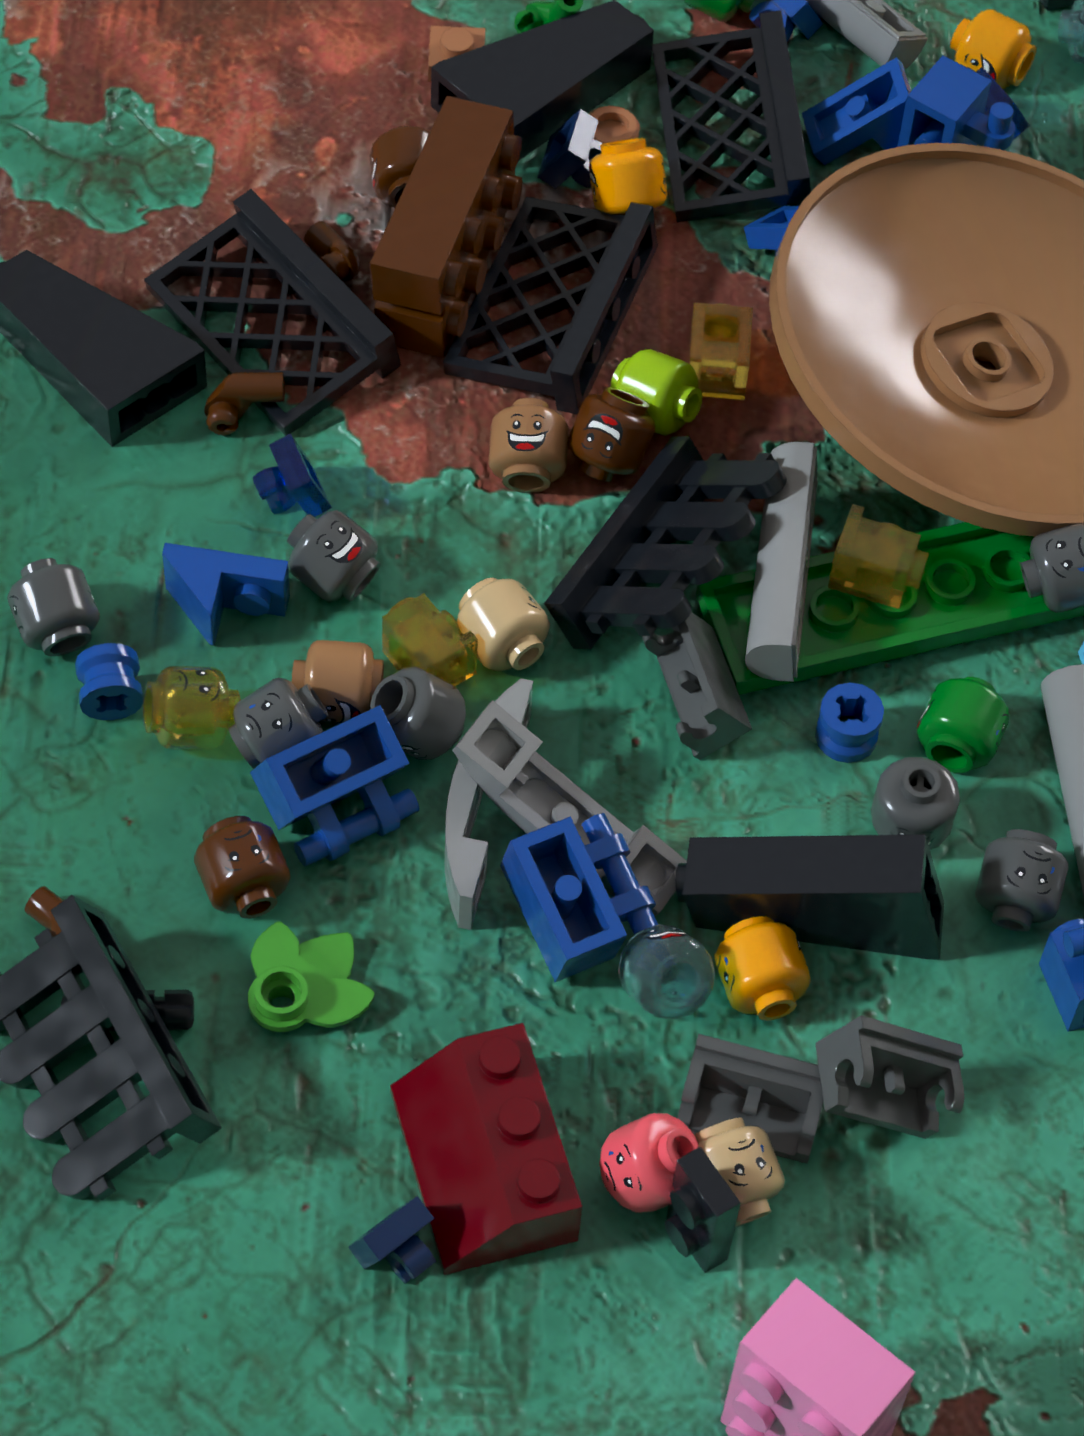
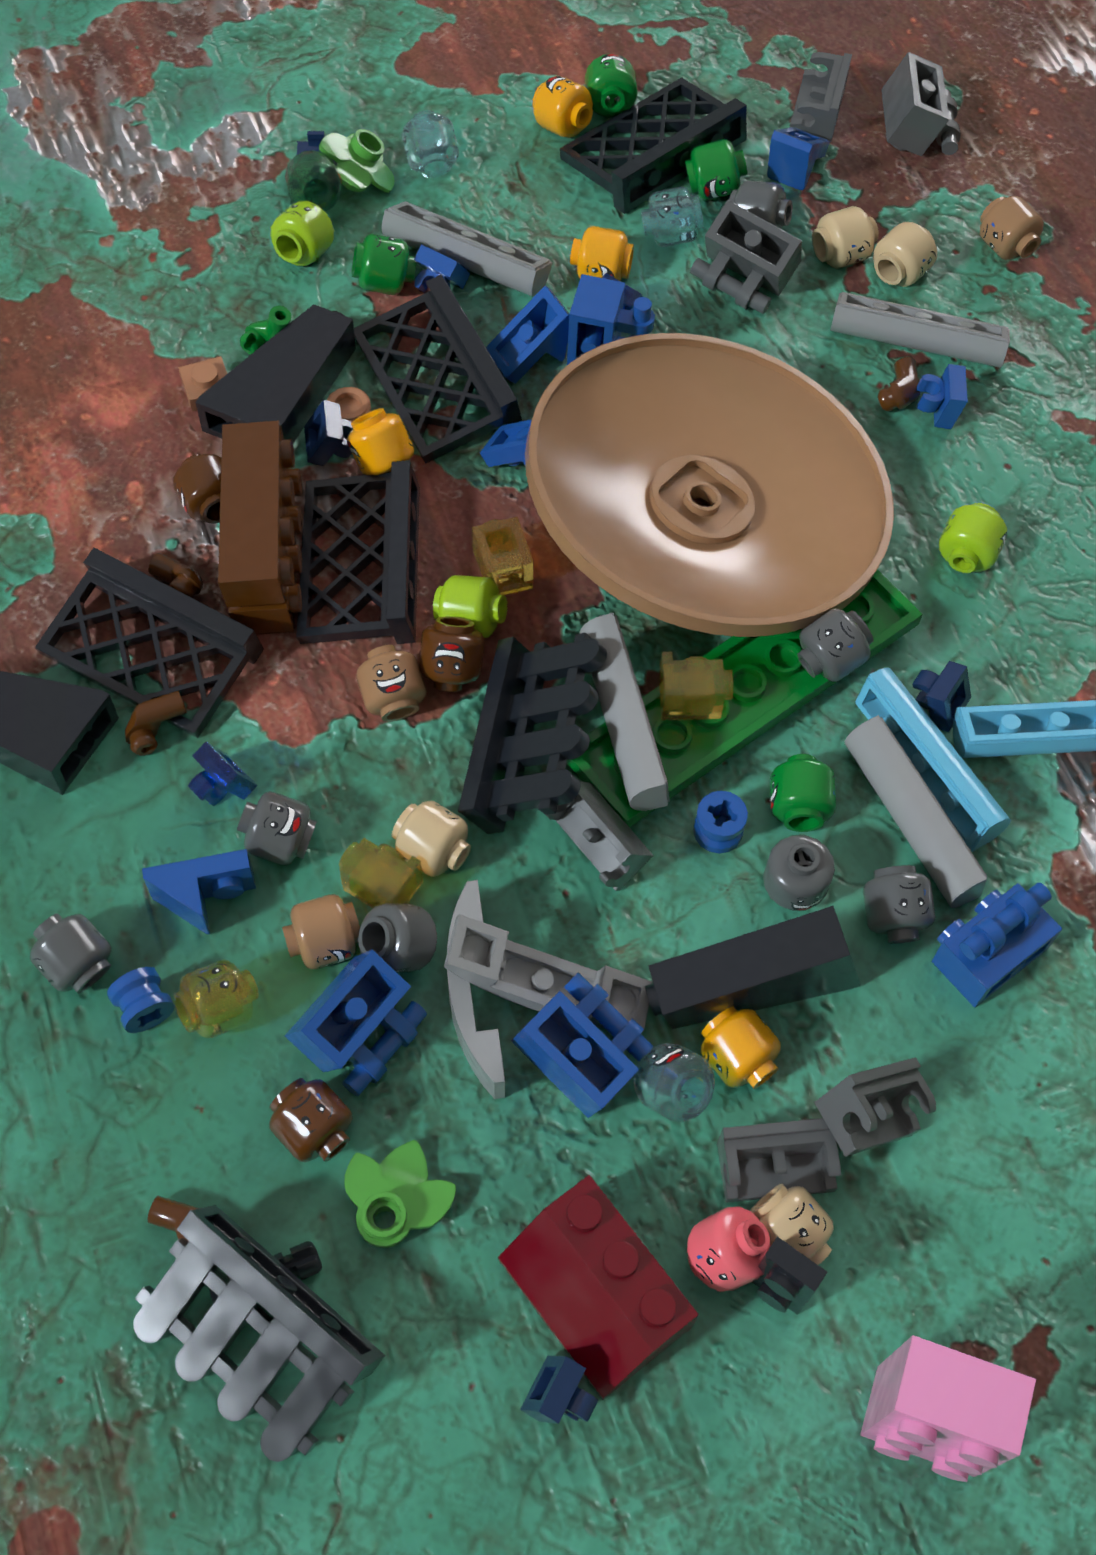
camera: 20 degrees left, 5 degrees up
dark grey head [228,678,329,769] -> none

